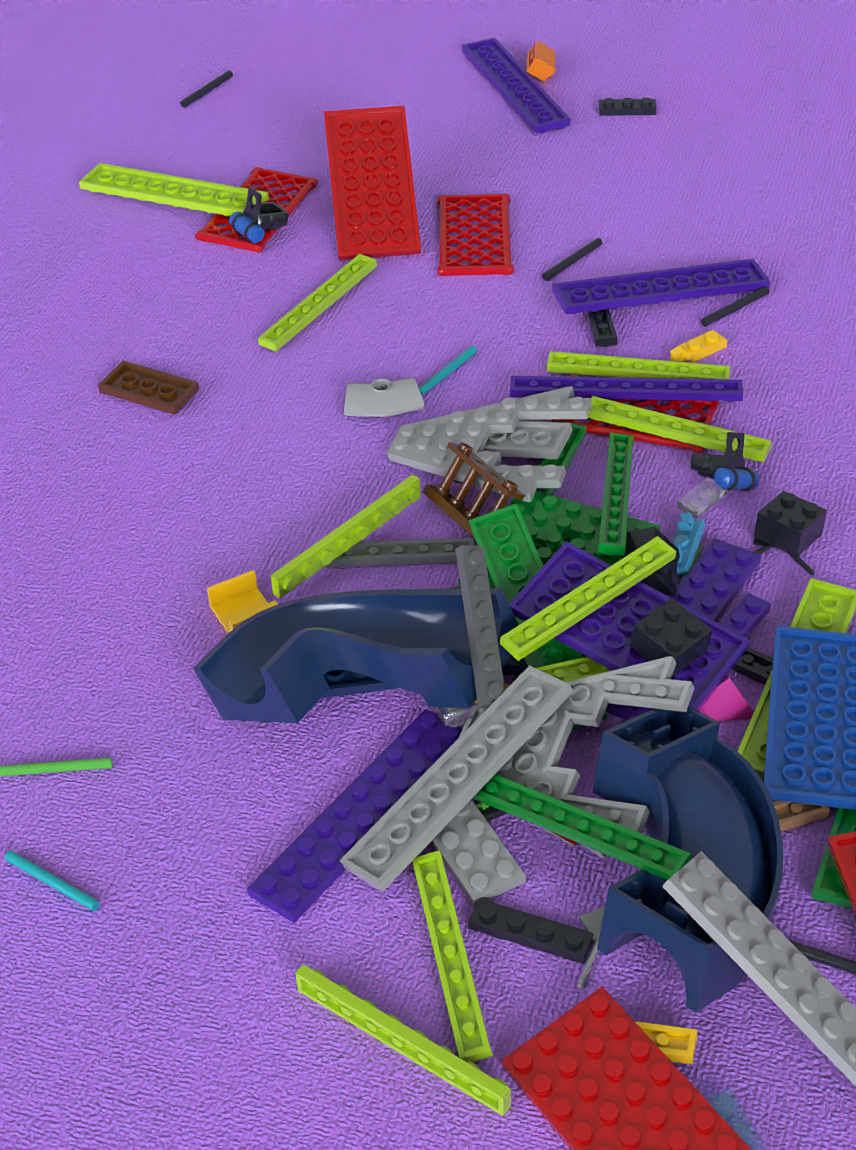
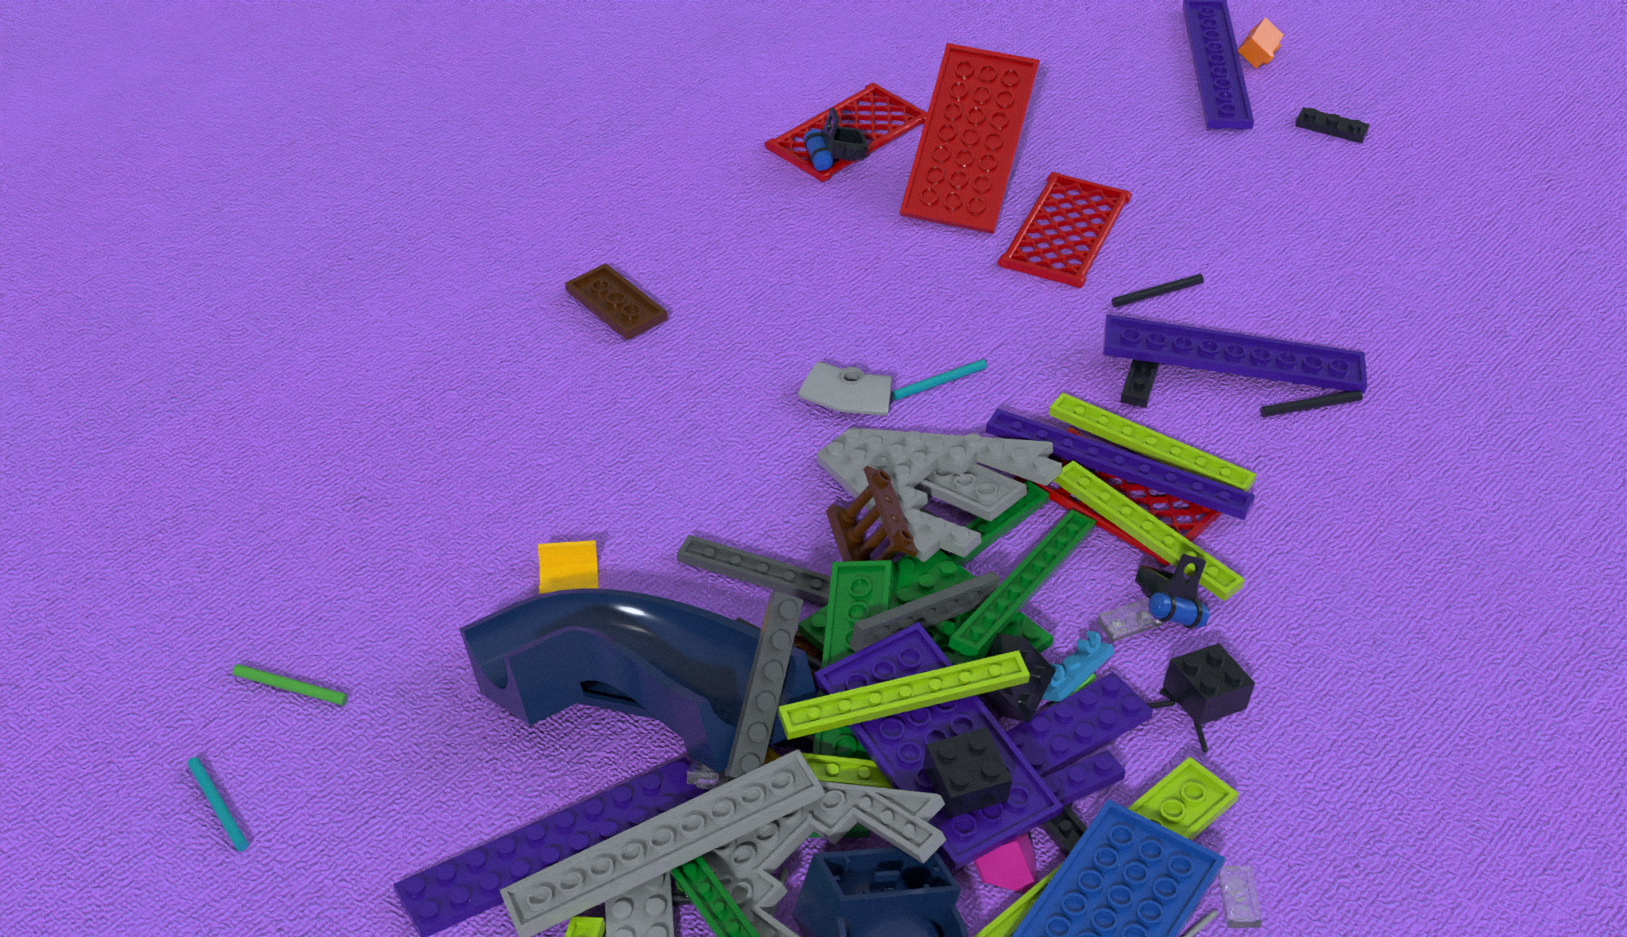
camera: 20 degrees right, 0 degrees up
lime plate [79,163,269,216] -> none
lime plate [258,254,377,351] -> none
lime plate [271,474,421,599] -> none
yellow hinge [670,329,727,363] -> none
none -> dark grey plate [849,571,1000,653]

